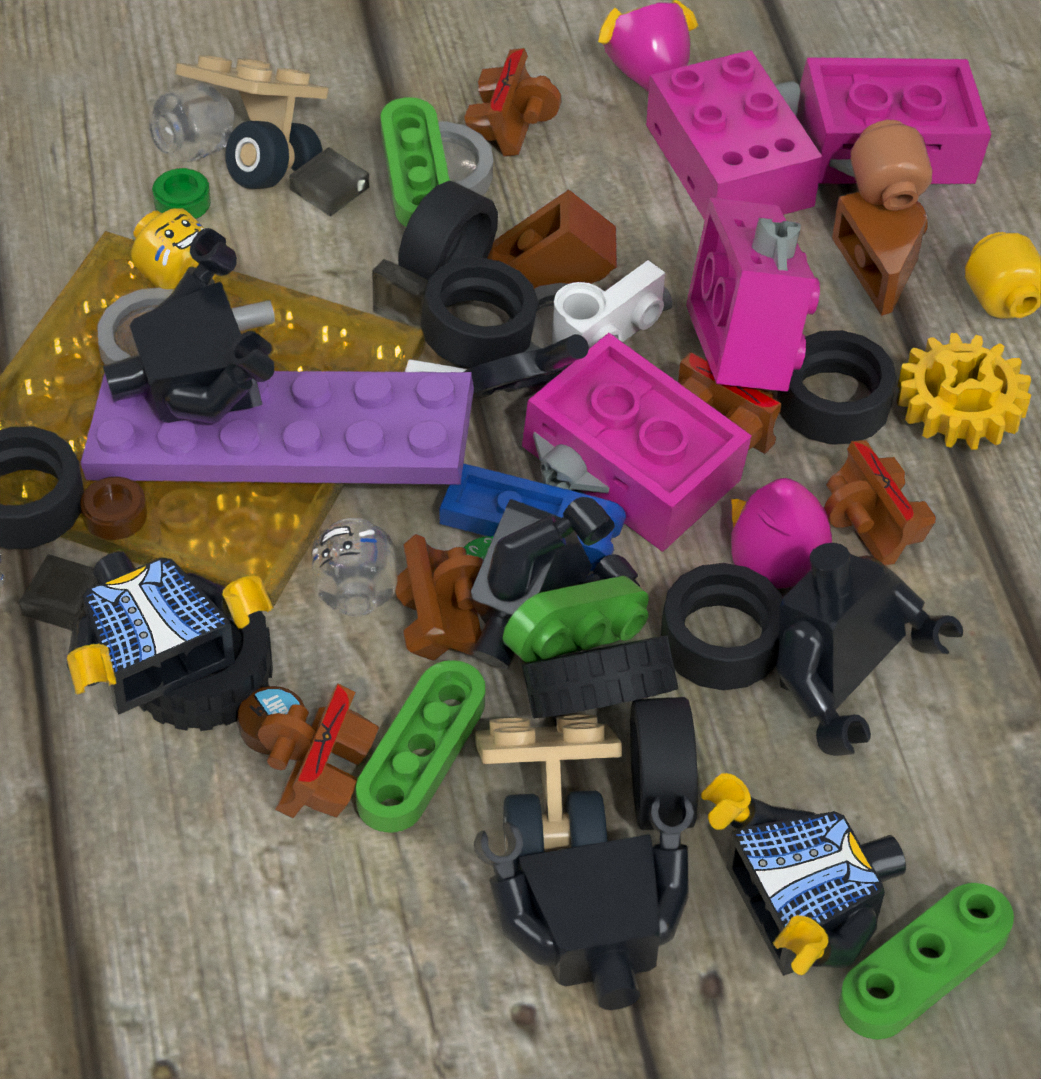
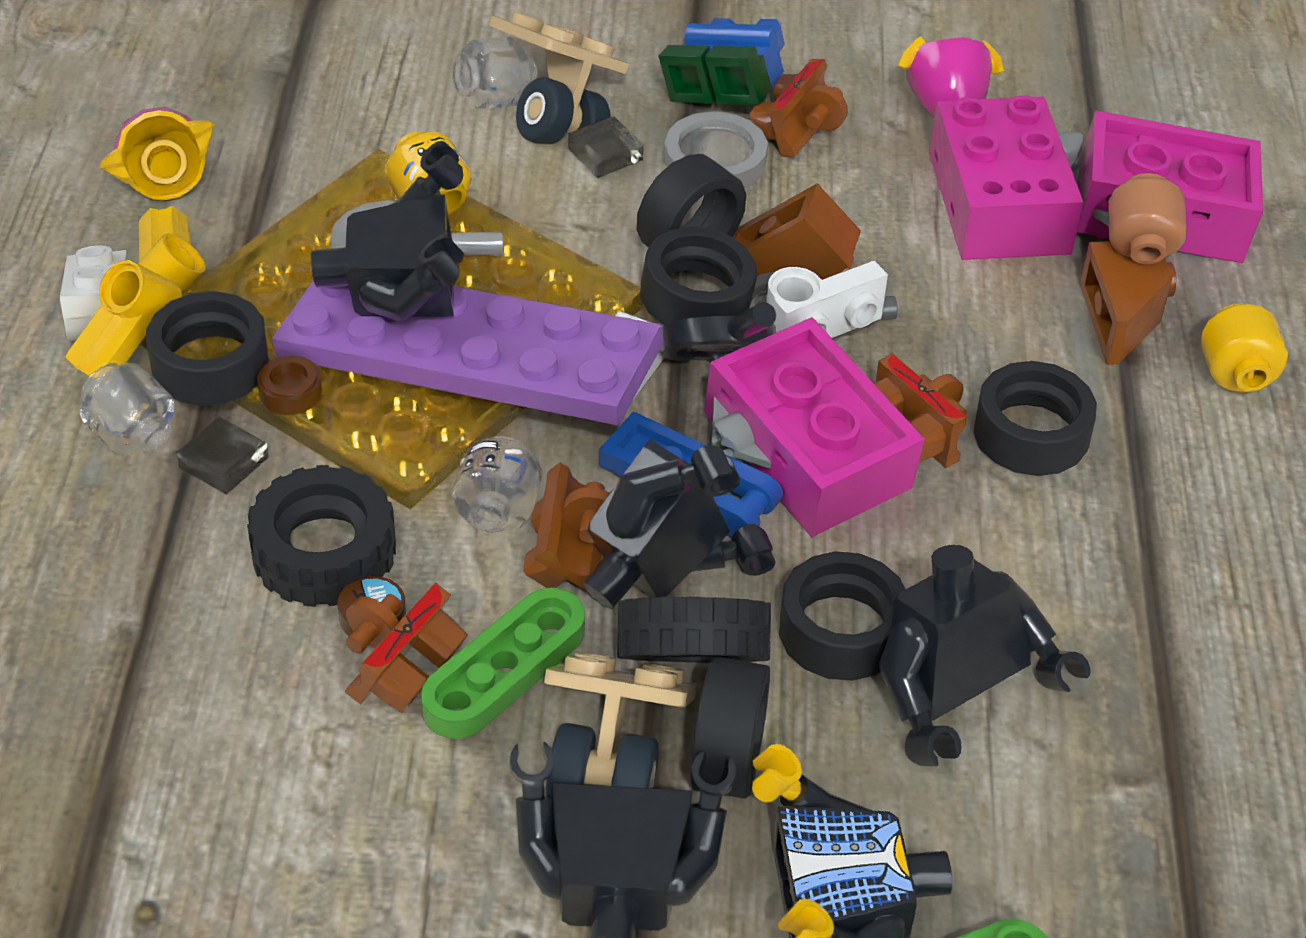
camera: 15 degrees right, 5 degrees down
torso [67,552,274,715] -> none
green tile [152,168,211,219] -> none
clear smoke tile [372,259,428,336] -> none
bright green plate [380,97,450,227] -> none
bright green plate [503,576,649,662] -> none
dark pink piece [686,197,820,392] -> none
dark pink hat [731,478,832,589] -> none
dark orange hips [824,440,936,565] -> none
yellow gear [897,333,1031,450] -> none
none -> dark green hips [658,18,785,105]

